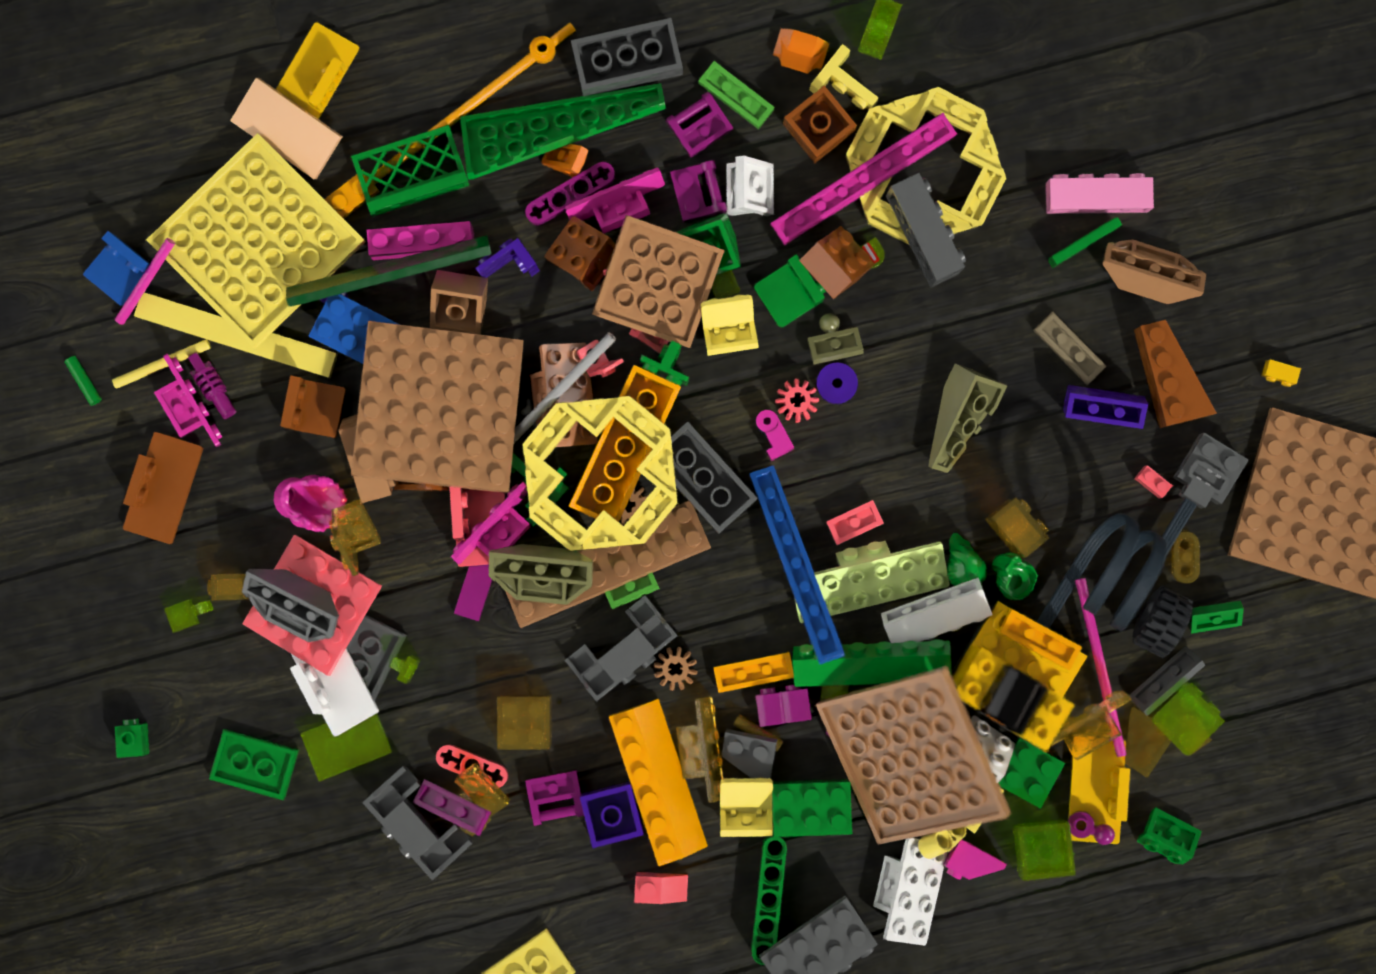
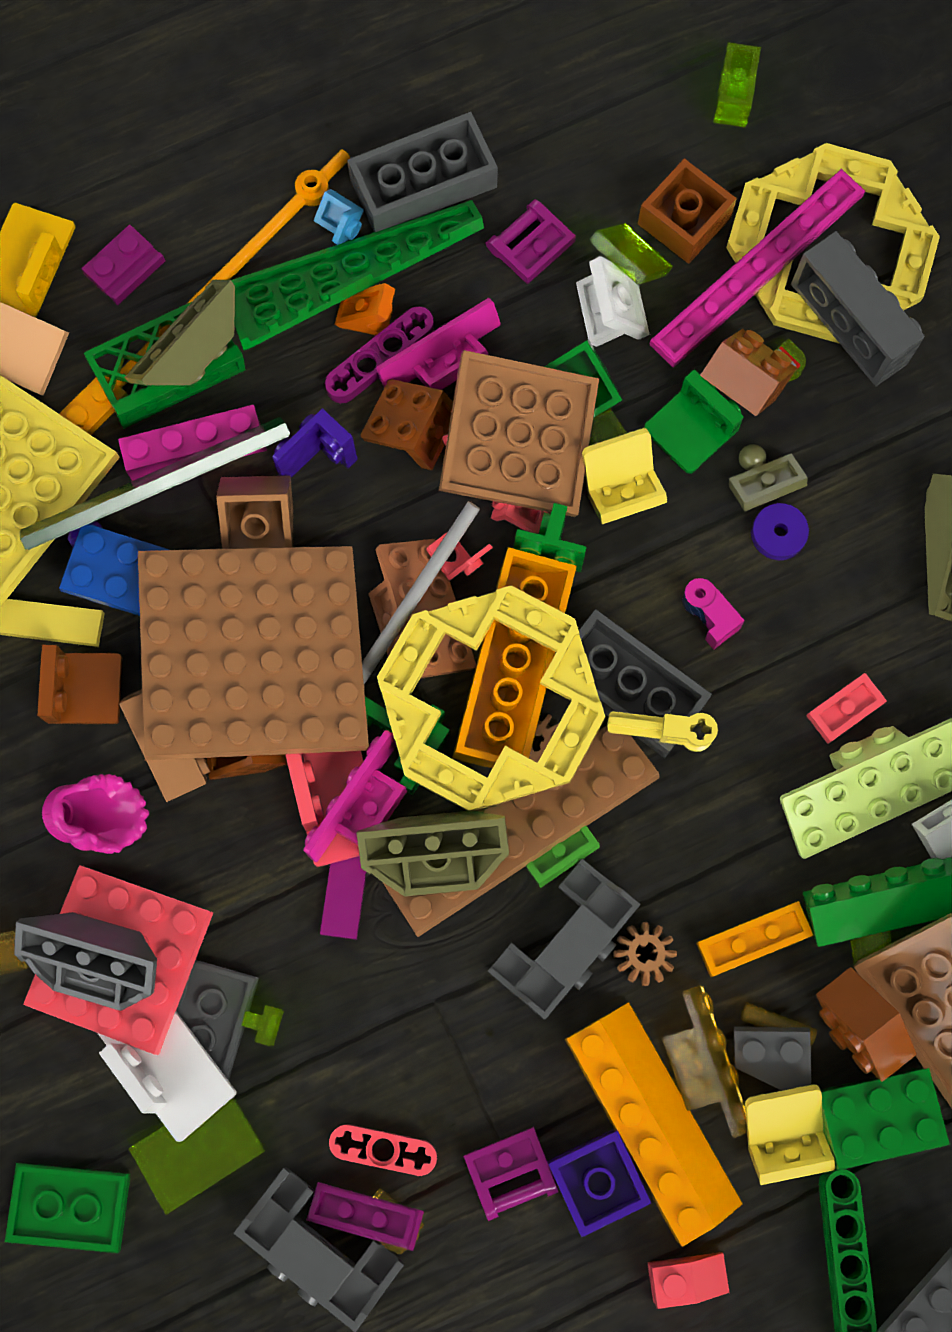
camera: 10 degrees left, 10 degrees down
clear yellow bracket [329,499,381,576] -> none
clear yellow plate [455,763,510,818] -> none
clear yellow brick [497,695,552,750] -> none
magenta plate [670,160,727,223] -> none
bright green plate [698,61,775,129] -> none
blue plate [749,465,844,665] -> none
magenta brick [755,684,812,727] -> none
orange slope [773,29,829,74] -> none
coral gear [775,379,819,423] -> none
light yellow bracket [810,44,878,110] -> none
none -> magenta plate [81,224,165,305]
none -> olive wedge [124,279,235,385]
none -> dark azure bracket [313,189,364,245]
none -> clear neon green tile [590,223,673,285]
none -> light yellow connector [607,711,718,752]
none -> dark orange brick [816,967,917,1082]

